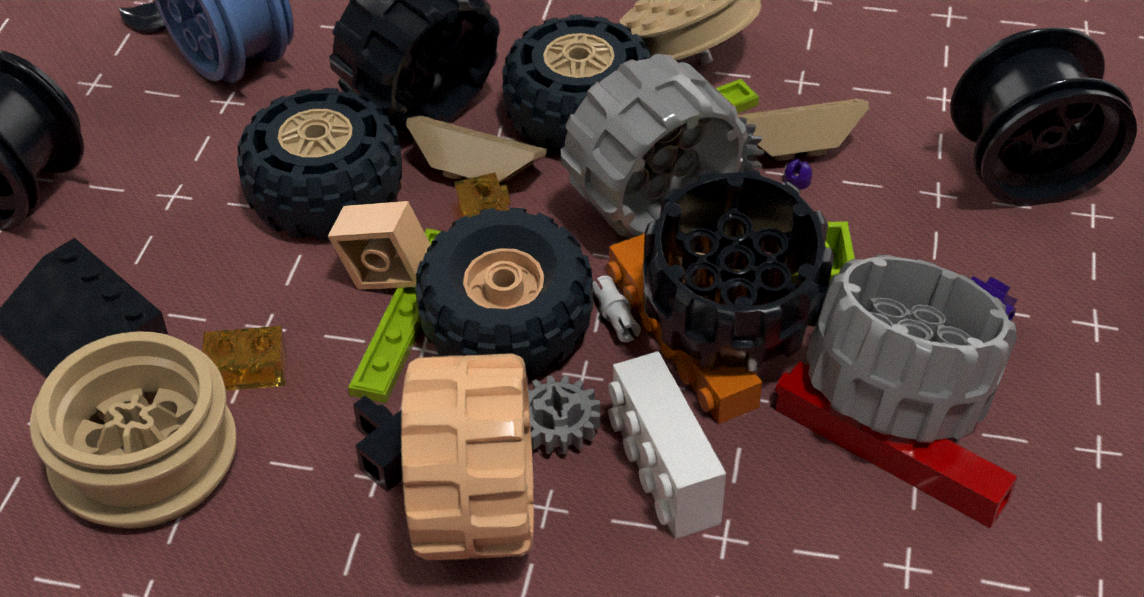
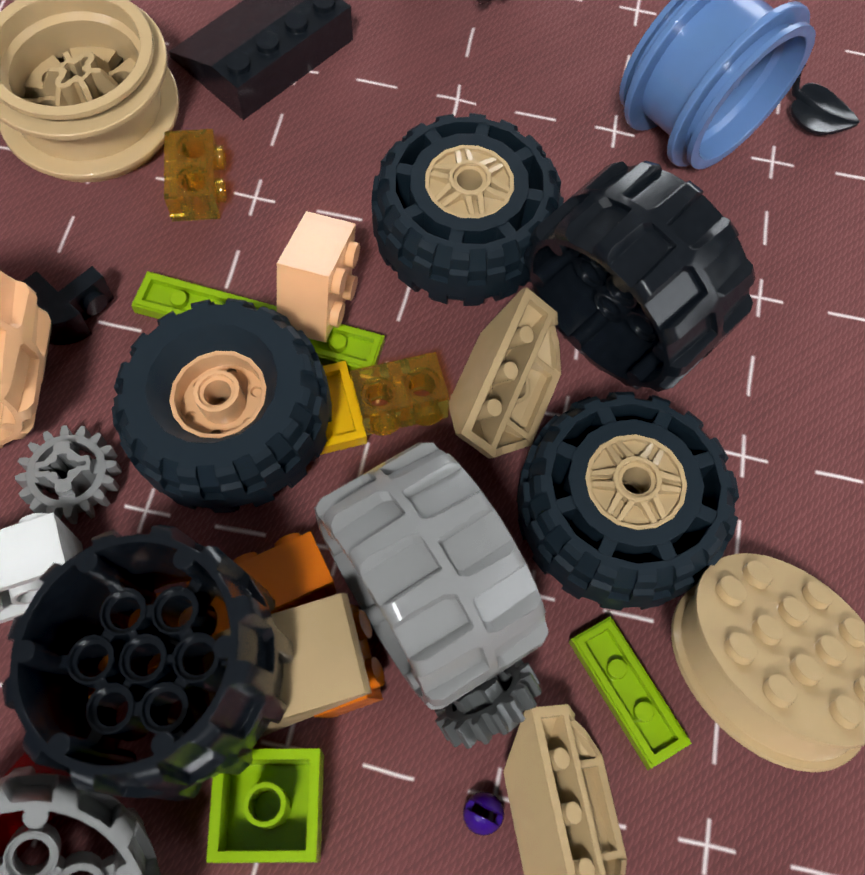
camera: 85 degrees right, 20 degrees up
white pin [593,276,641,342] -> none

